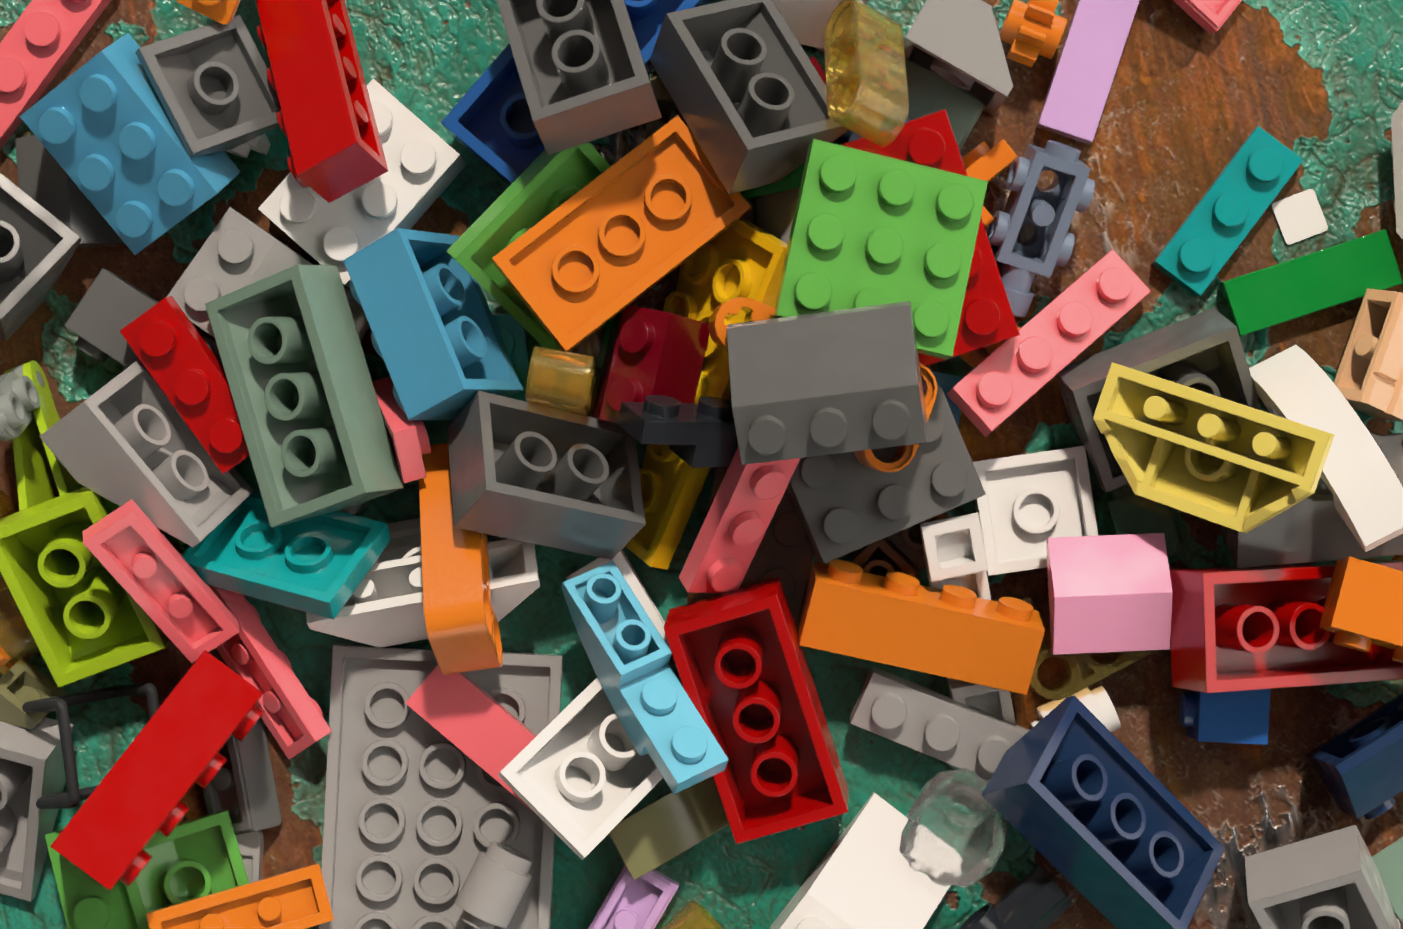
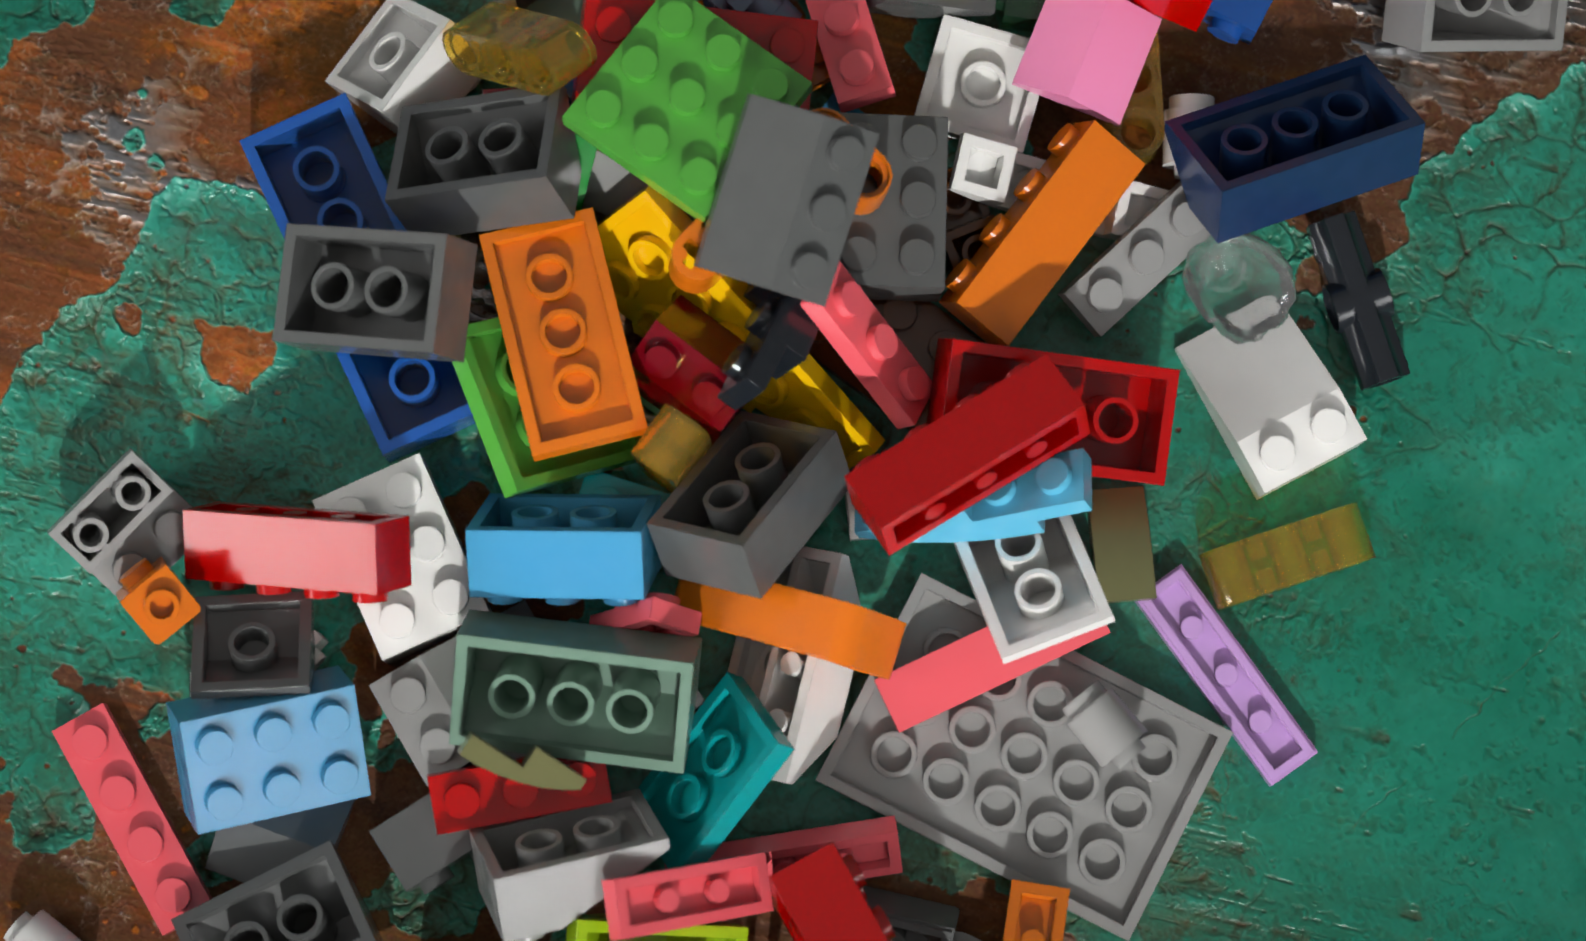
camera: 75 degrees left, 5 degrees down
none -> olive slope [457,731,586,790]
none -> red brick [844,354,1090,556]

